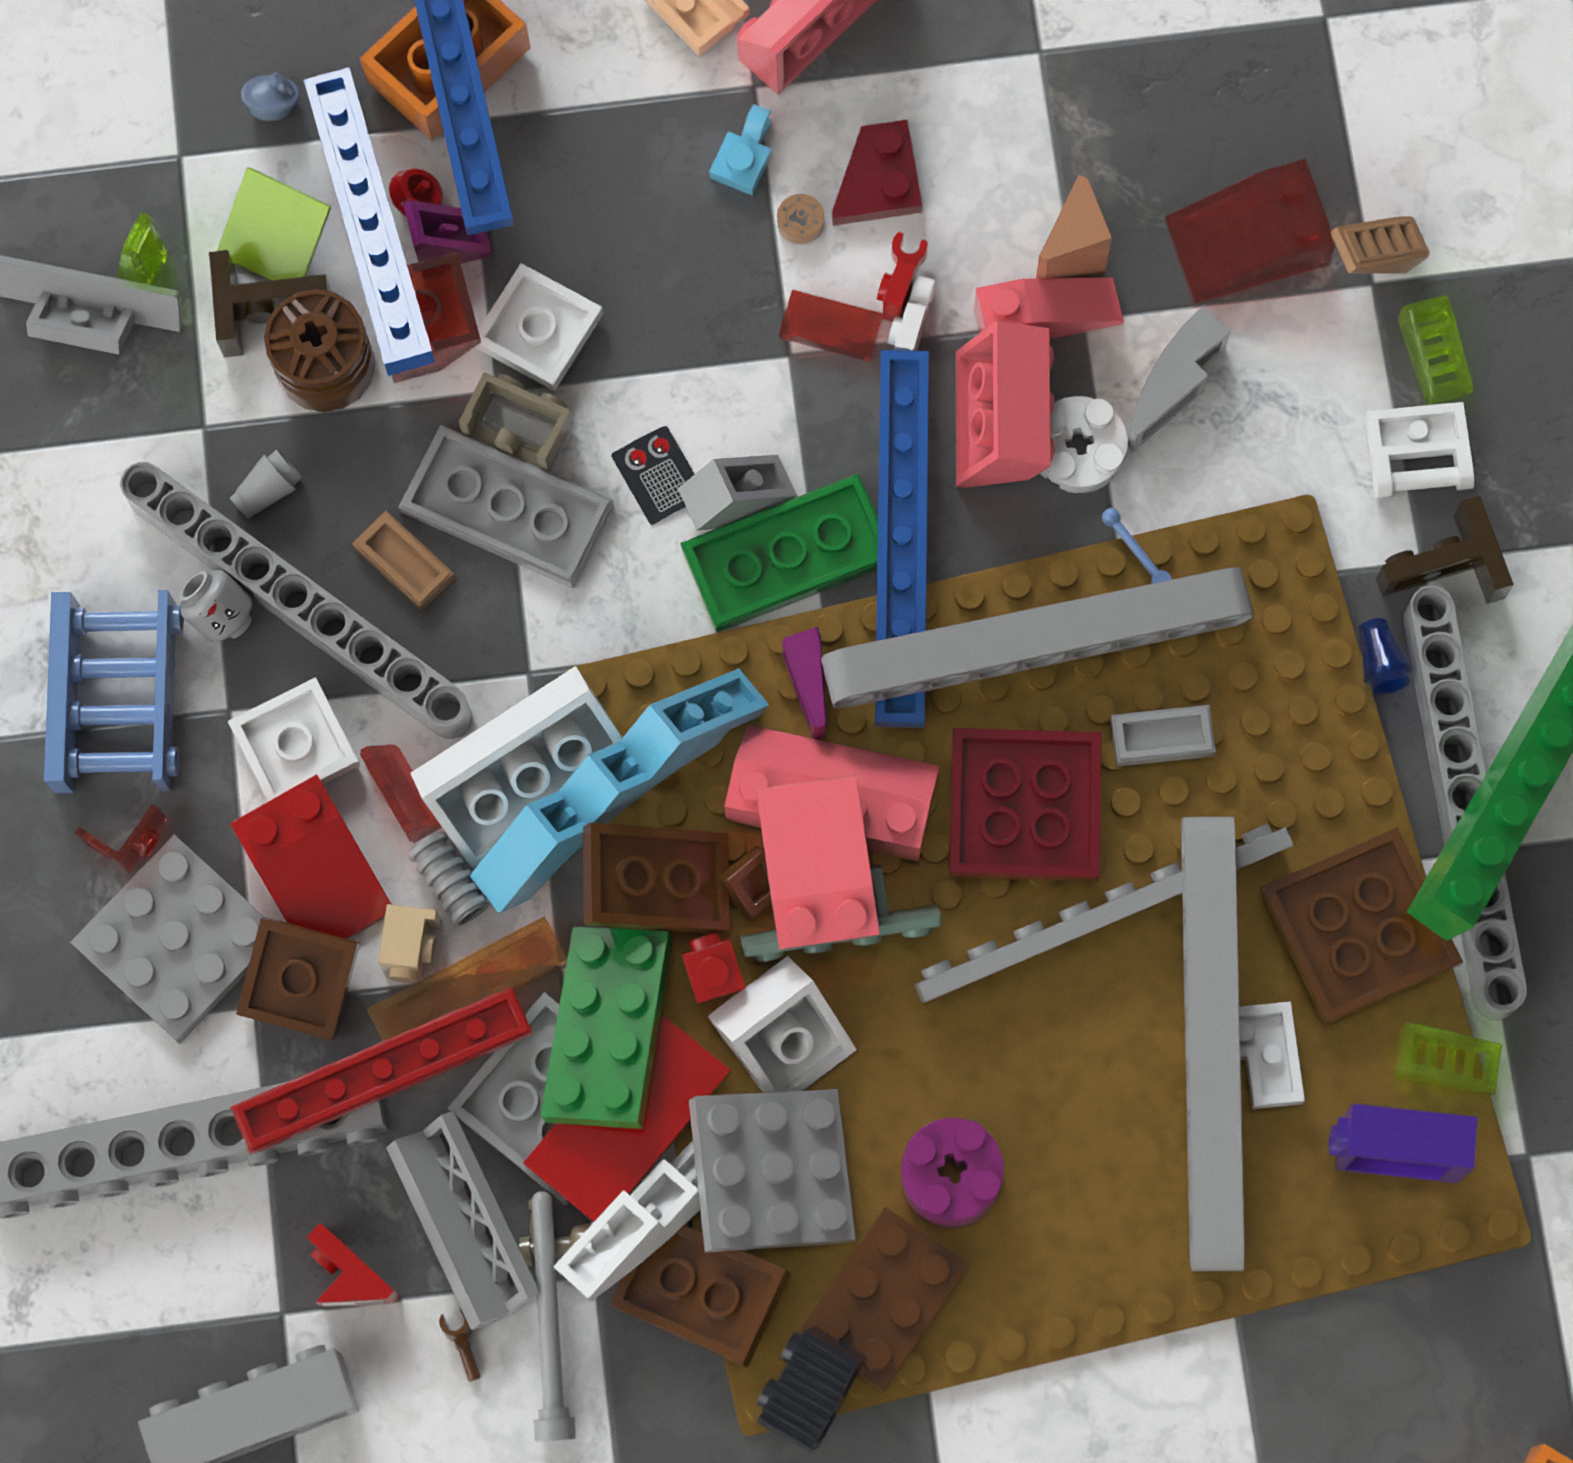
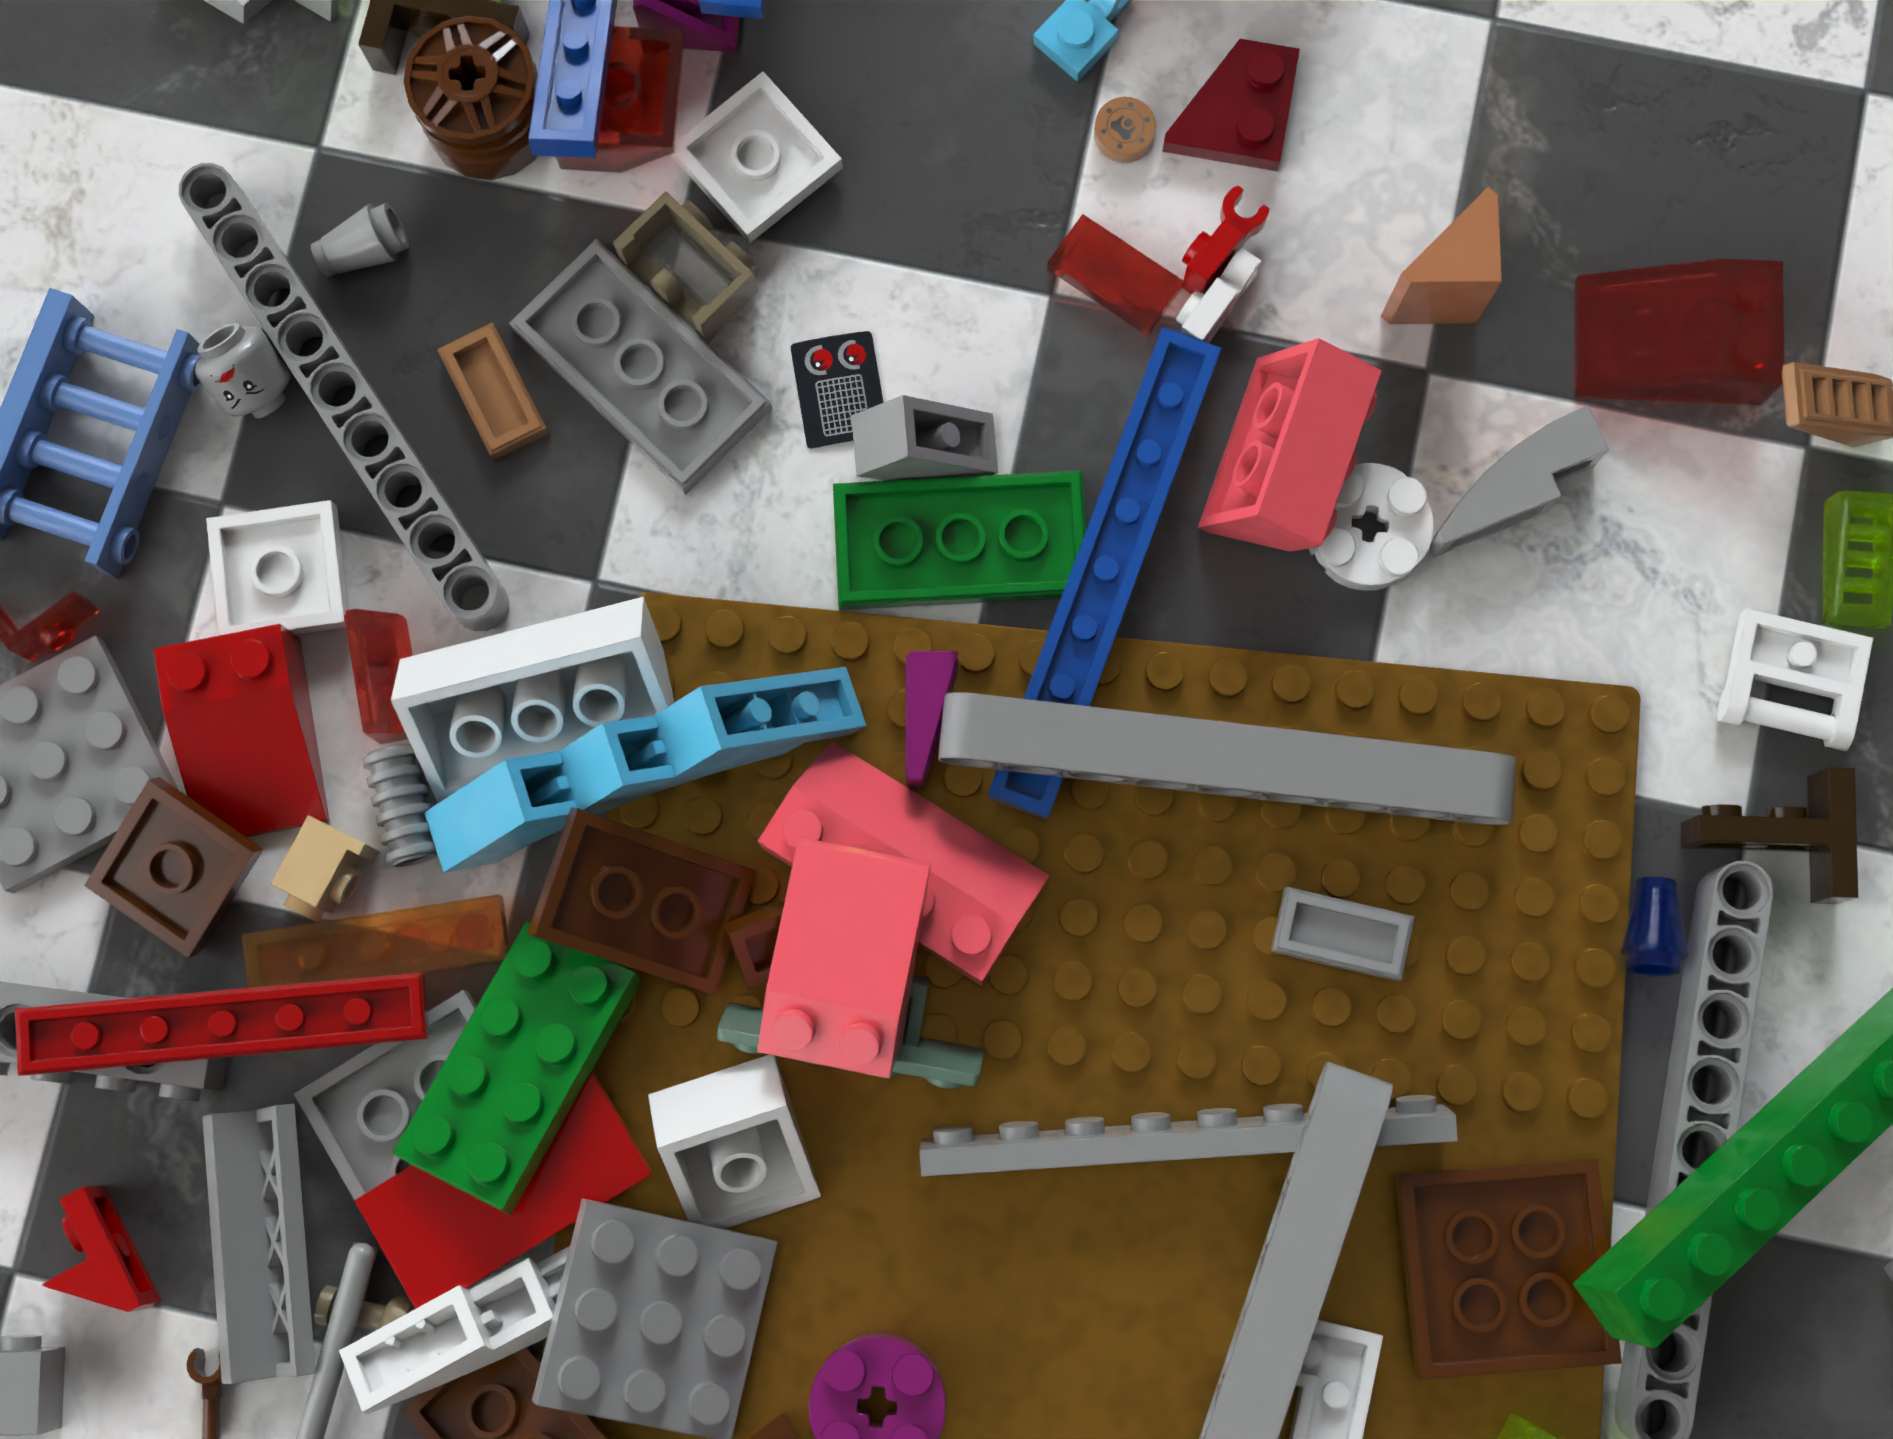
camera: 20 degrees right, 5 degrees up
red brick [682,932,745,1003] -> none
dark red plate [949,728,1102,882] -> none
coral slope [974,277,1124,339] -> none
medium blue hinge [1102,508,1171,584] -> none

